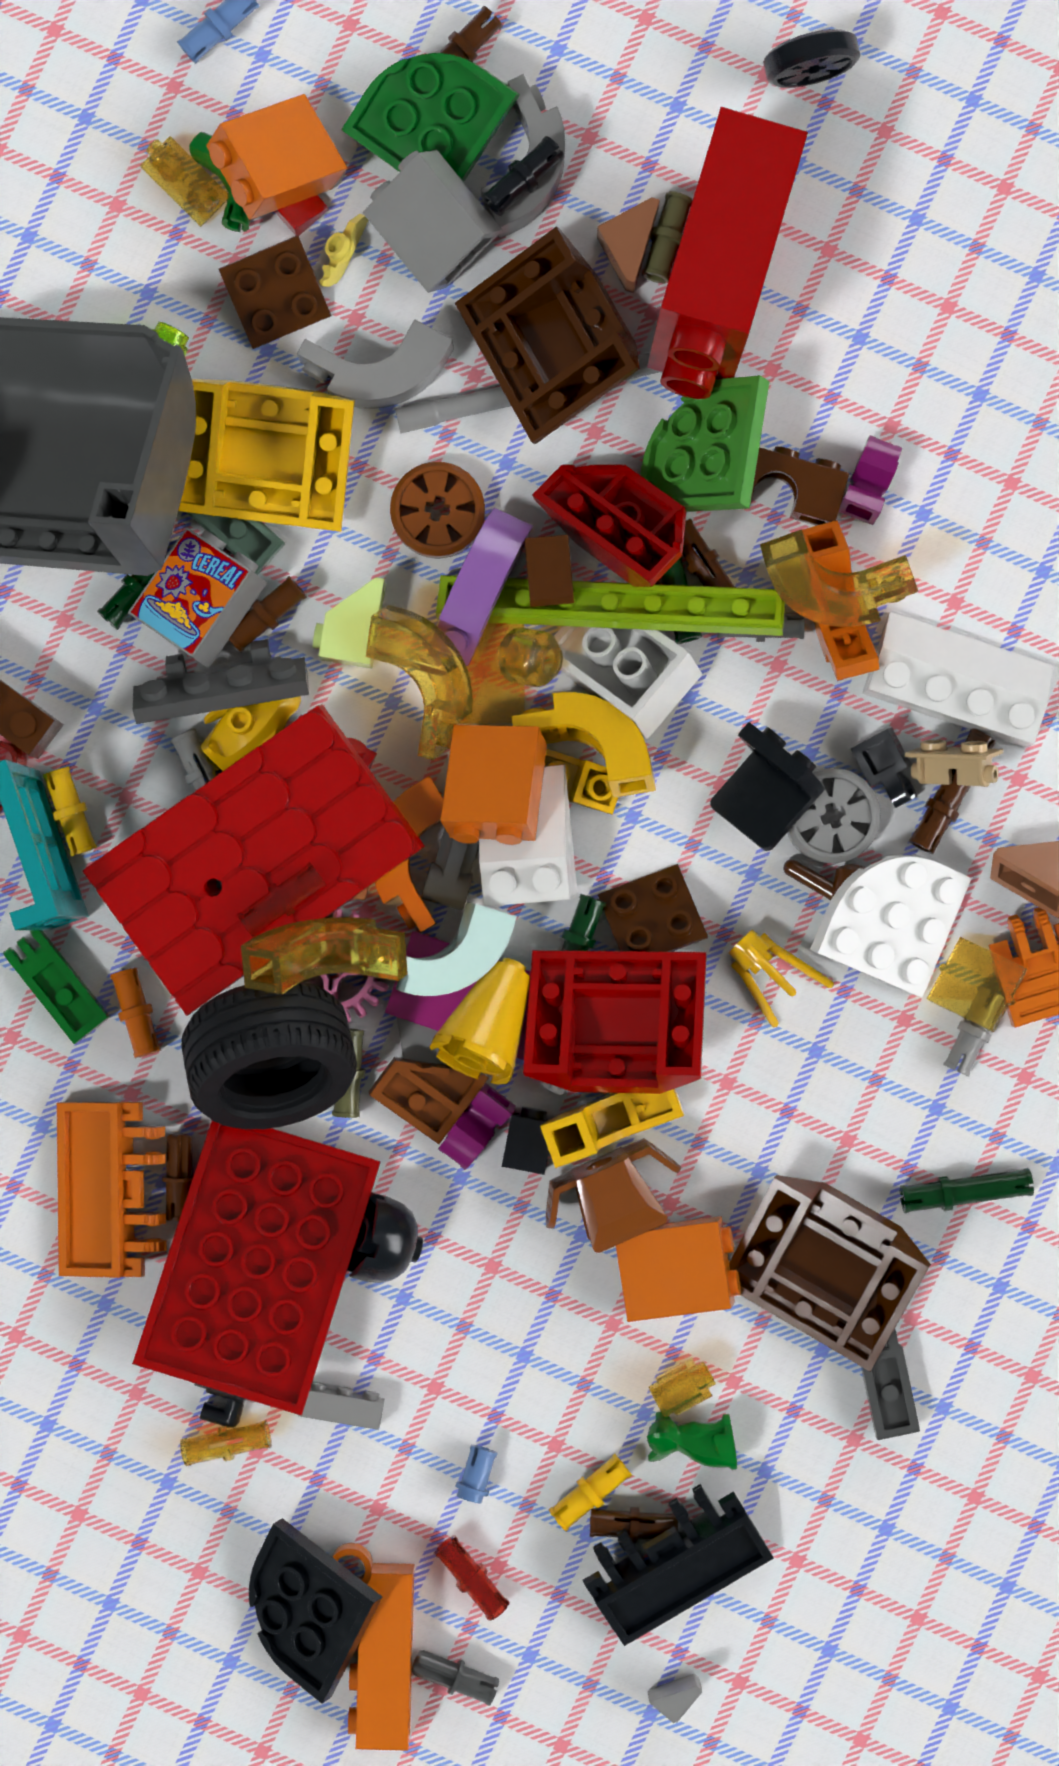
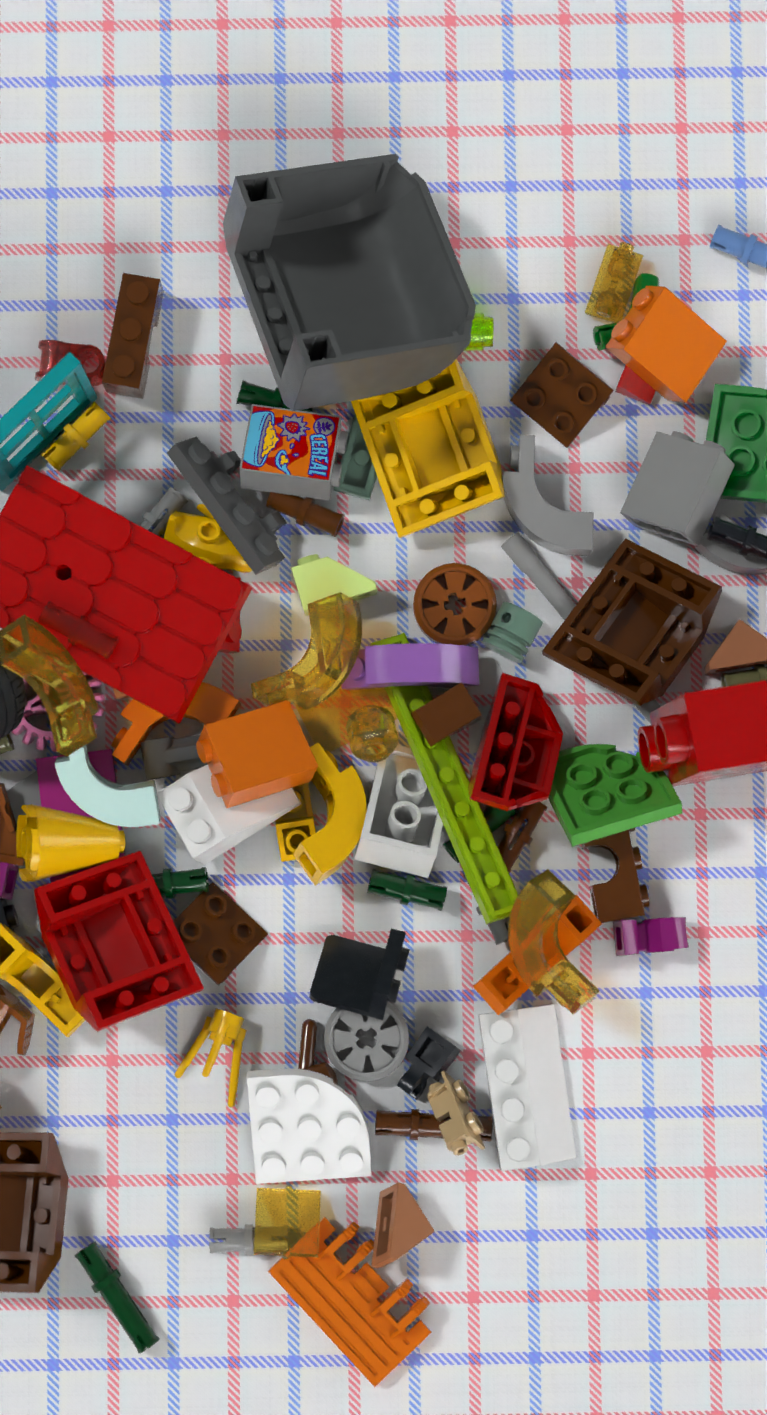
camera: 60 degrees right, 5 degrees down
light yellow piece [319,214,368,287] -> none
none -> dark green pin [367,869,447,911]
none -> sand green piece [482,602,543,663]

